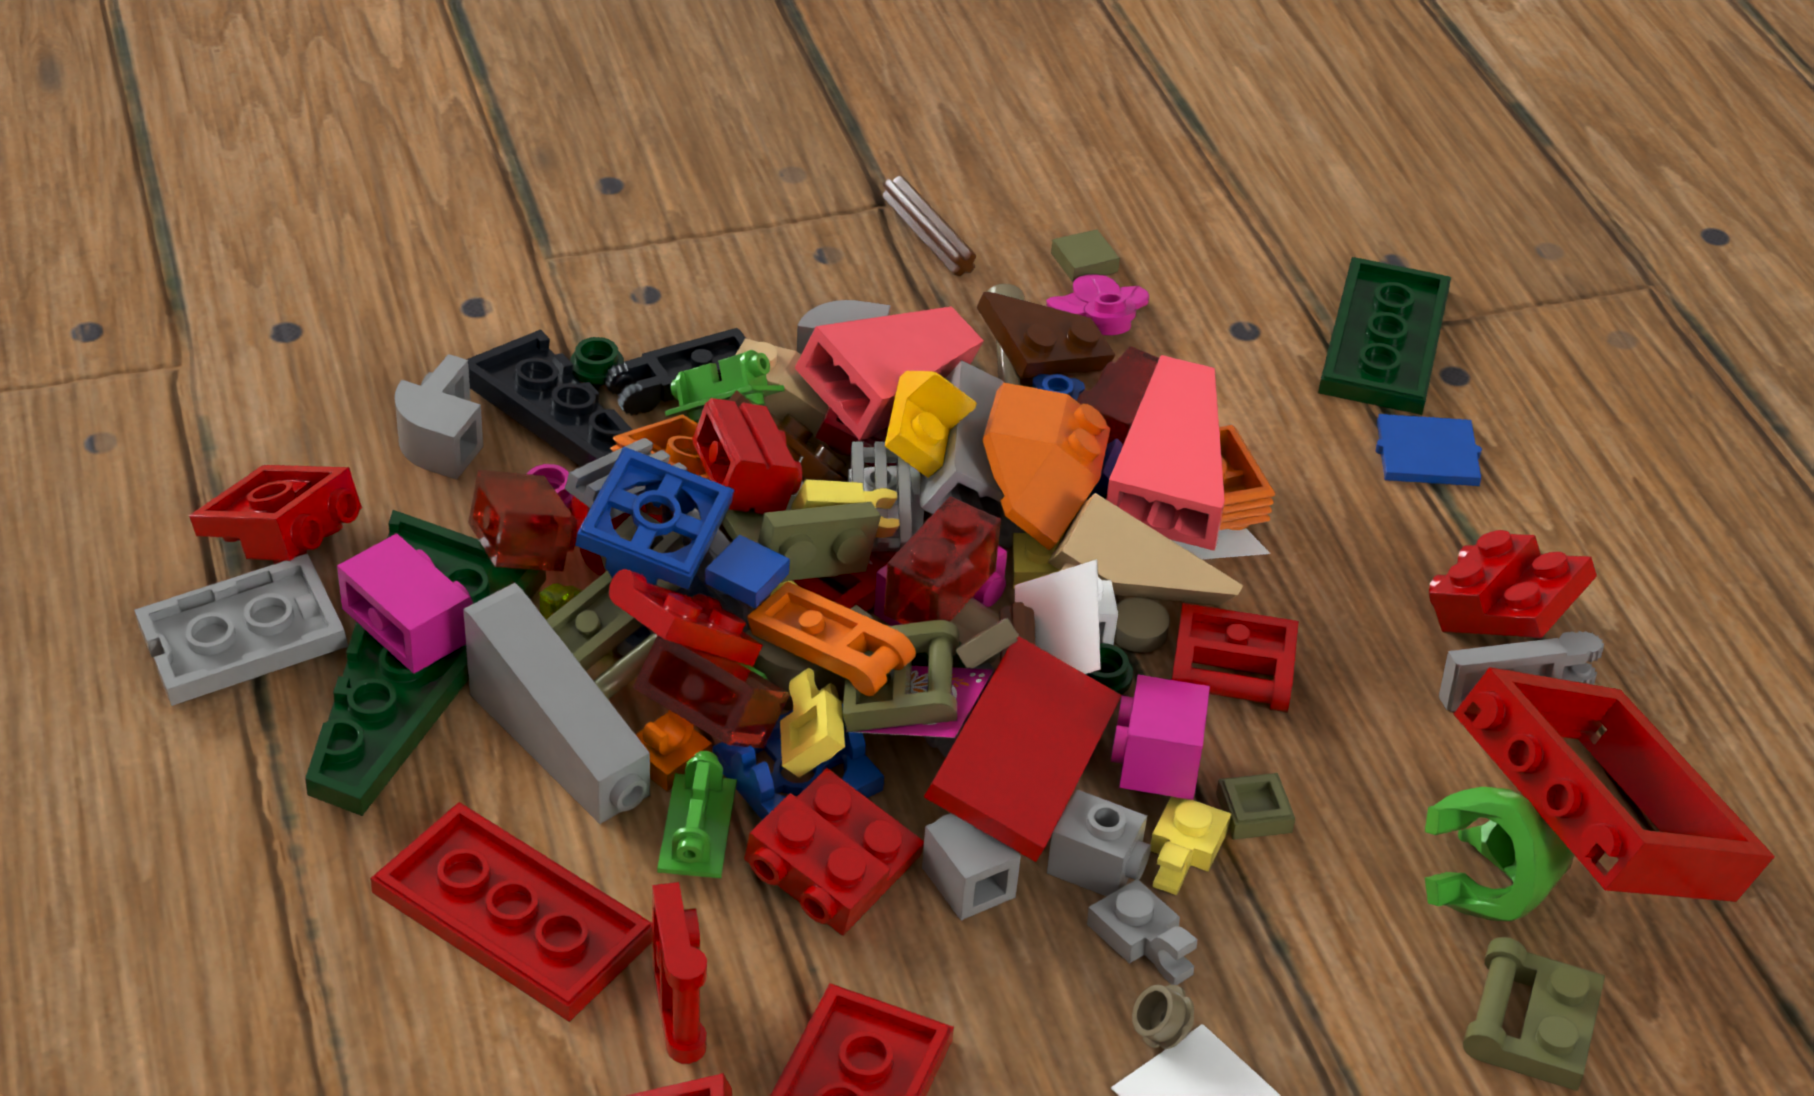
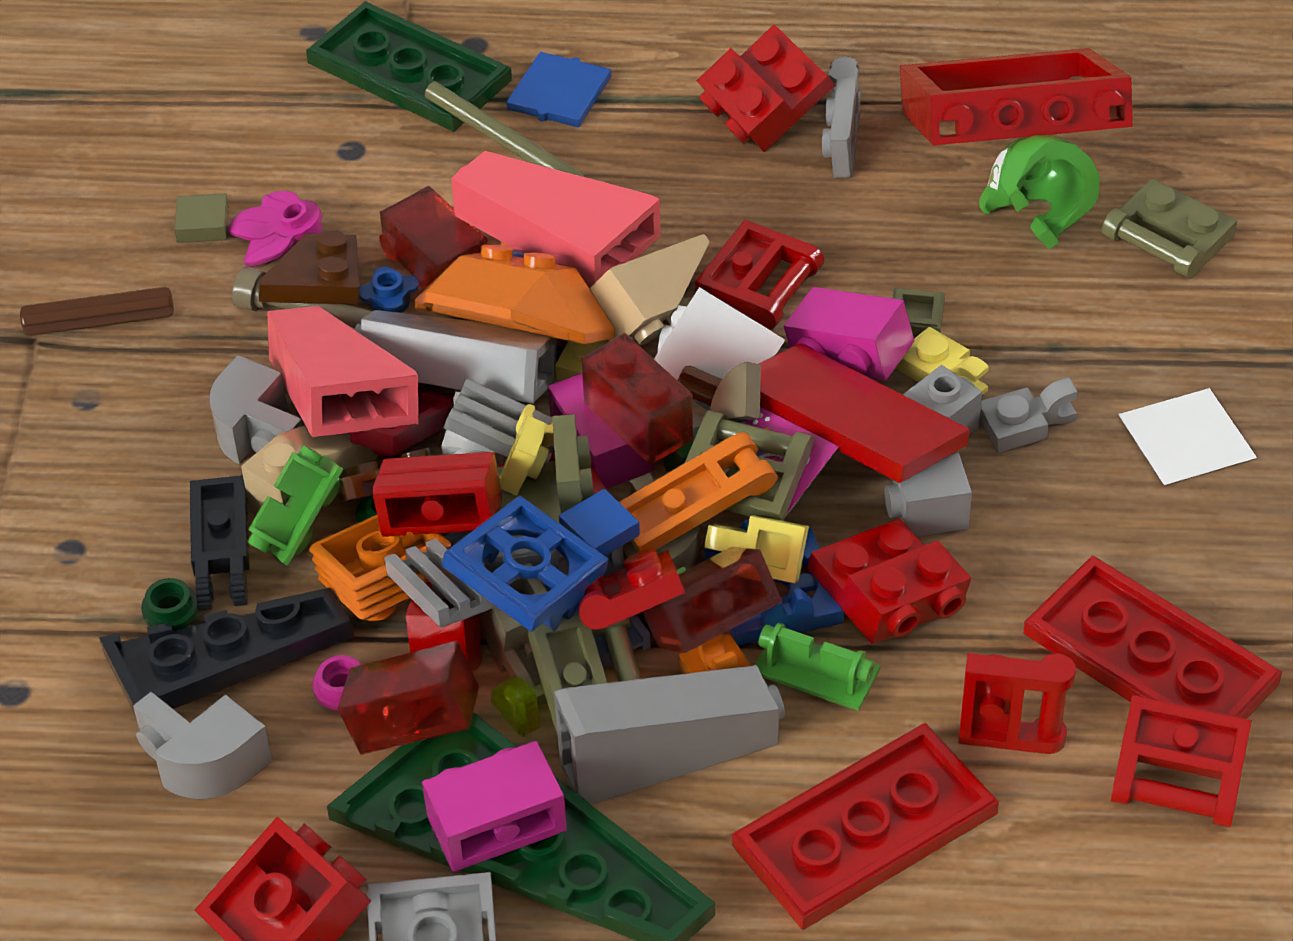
camera: 65 degrees left, 5 degrees up
yellow slope [885,371,977,478] -> none
dark tan plate [1132,985,1194,1049] -> none
none -> olive bar [425,81,586,177]

